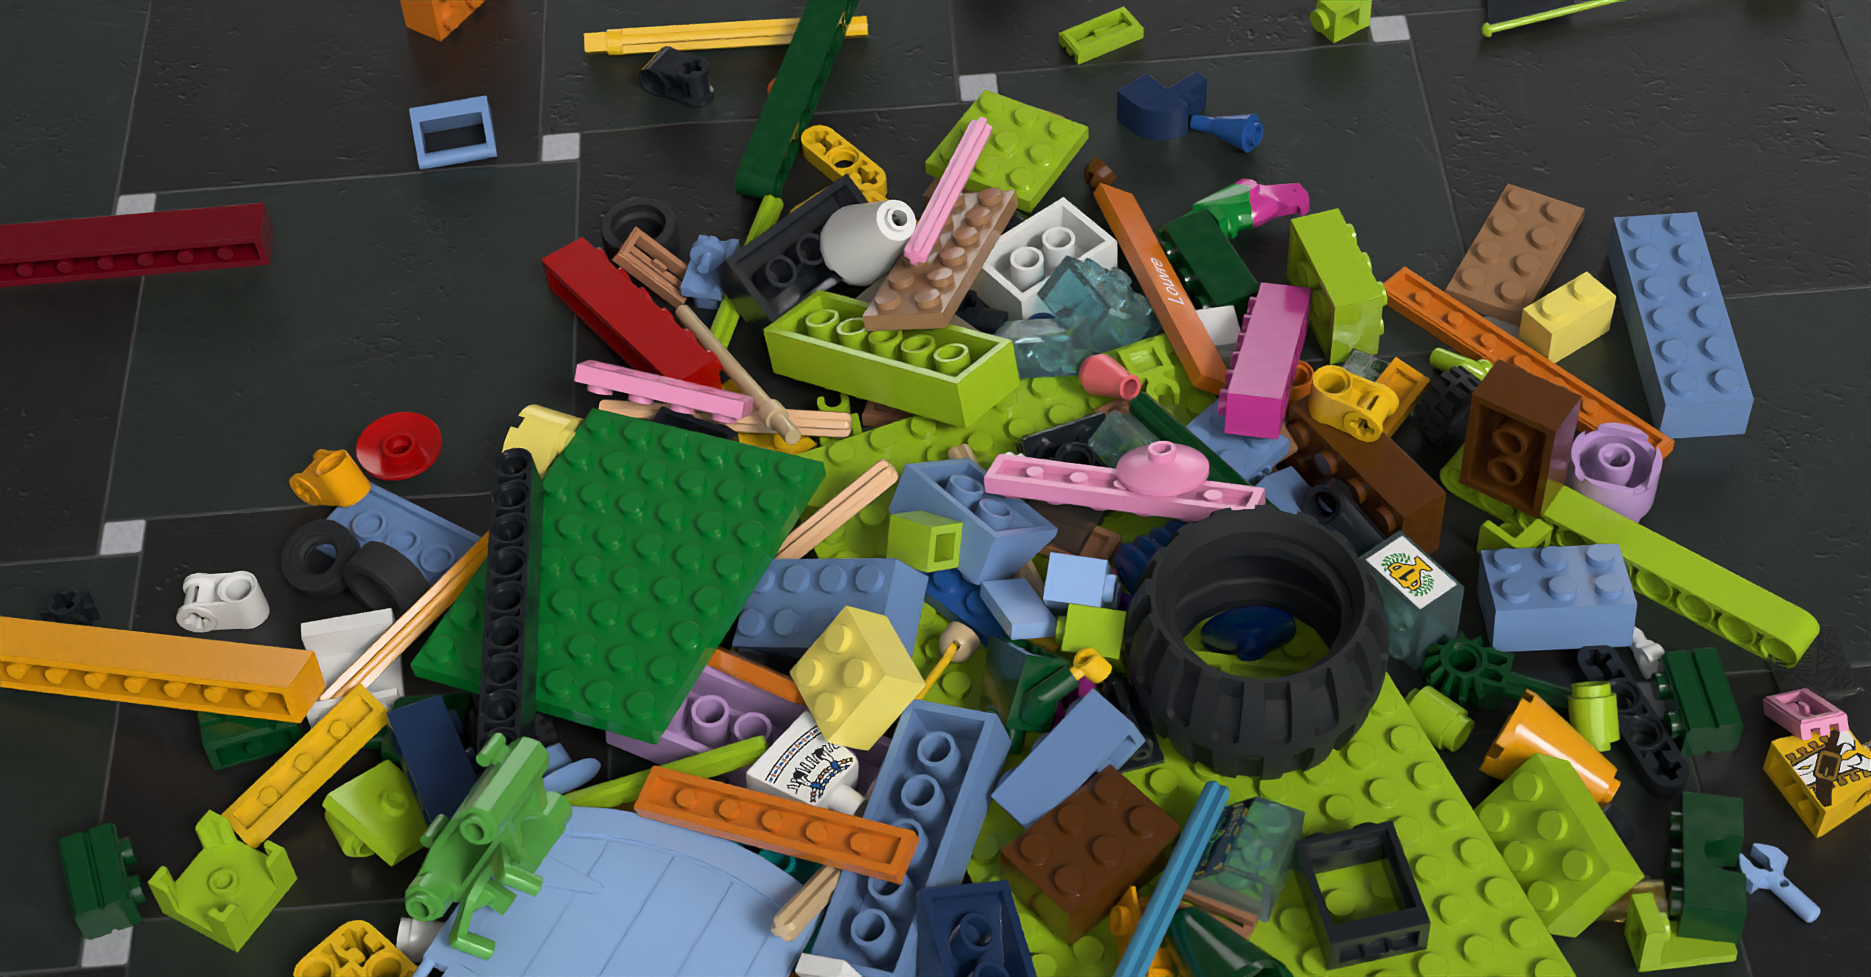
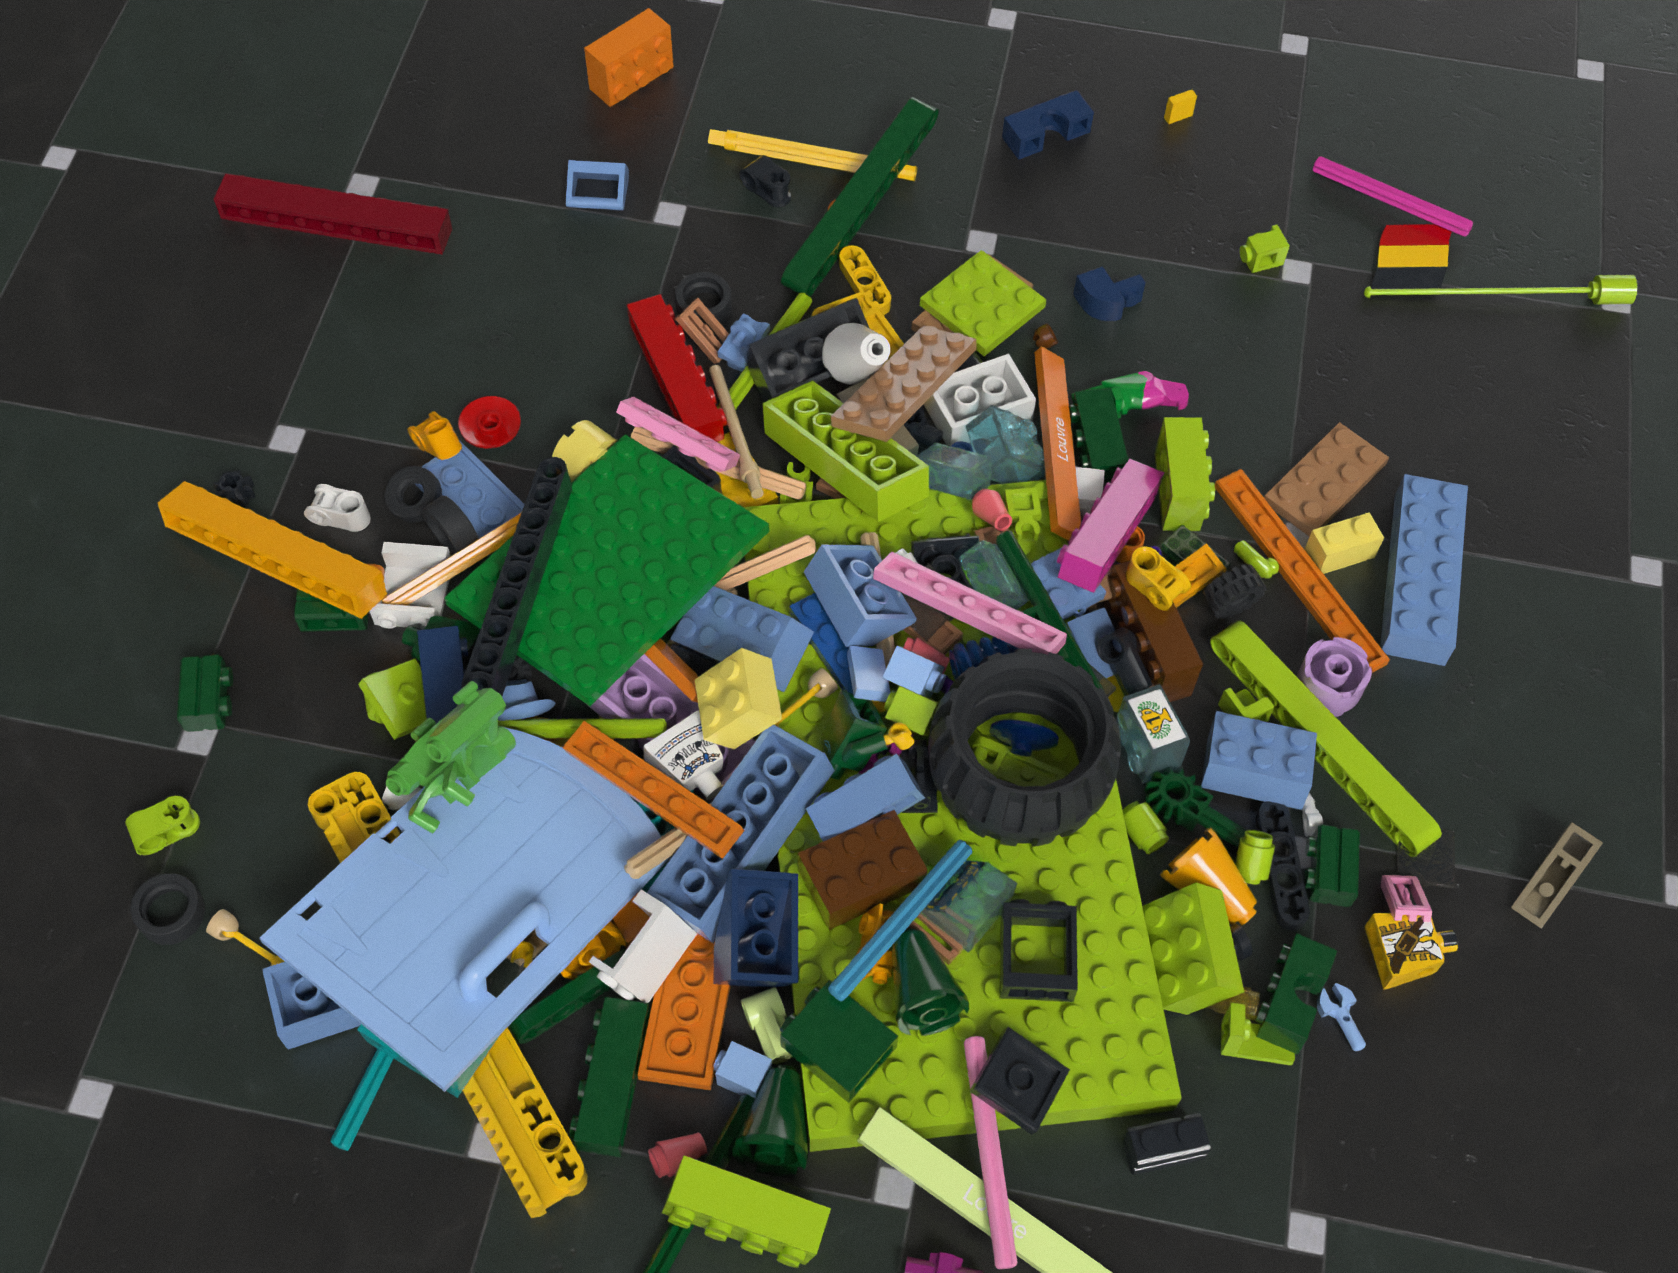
camera: 10 degrees right, 10 degrees up
lime panel [147,810,297,953] -> none
yellow plate [221,683,389,849] -> none
lime brick [886,510,963,573] -> none
bright pink axle [904,117,992,266] -> none
lime tile [1059,7,1144,65] -> none
bright pink dish [1116,441,1209,497] -> none
blue cone [1190,113,1263,153] -> none
reddish brown brick [1459,359,1582,519] -> none

